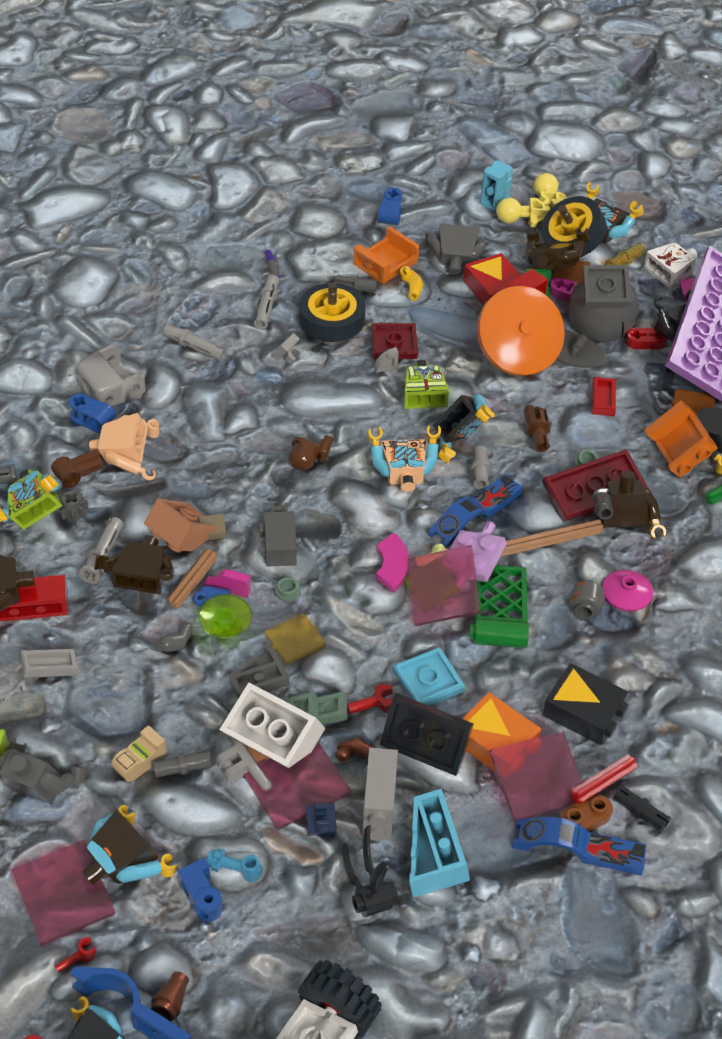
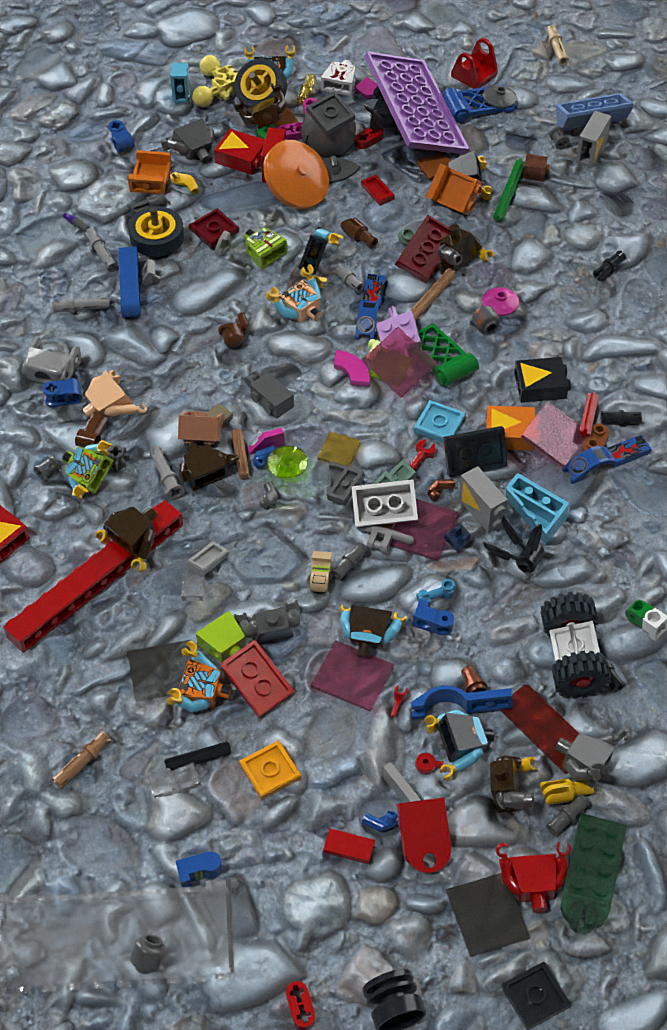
camera: 35 degrees left, 5 degrees up
sand green plate [275,577,301,602] -> none
none -> blue beam [118,246,141,318]

